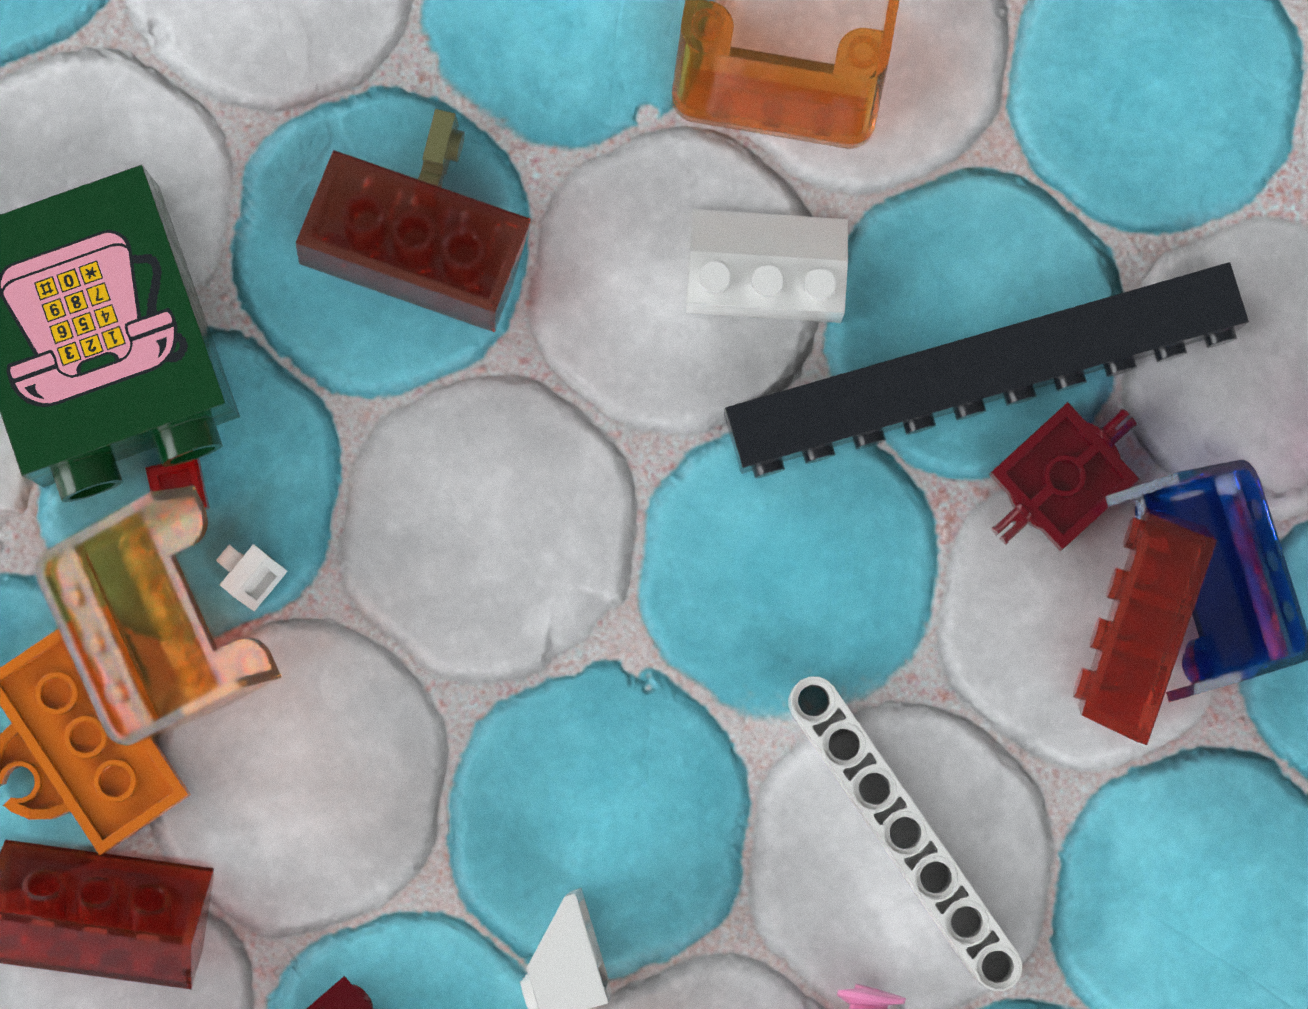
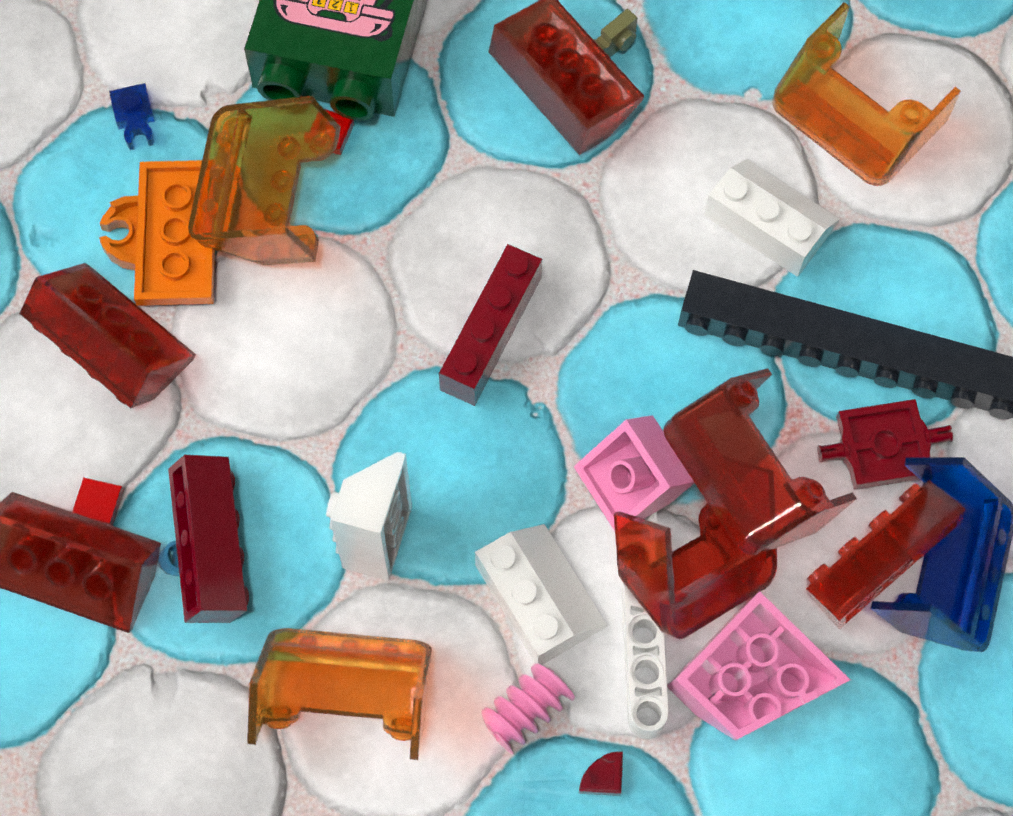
camera: 30 degrees right, 15 degrees down
white tile [216,544,288,611] -> none
none -> dark red brick [439,244,542,406]
none -> white slope [475,524,607,665]
none -> bright pink slope [574,415,696,533]
none -> clear red windscreen [614,456,777,639]
none -> clear red windscreen [663,368,857,555]
none -> bright pink wedge [667,591,851,740]

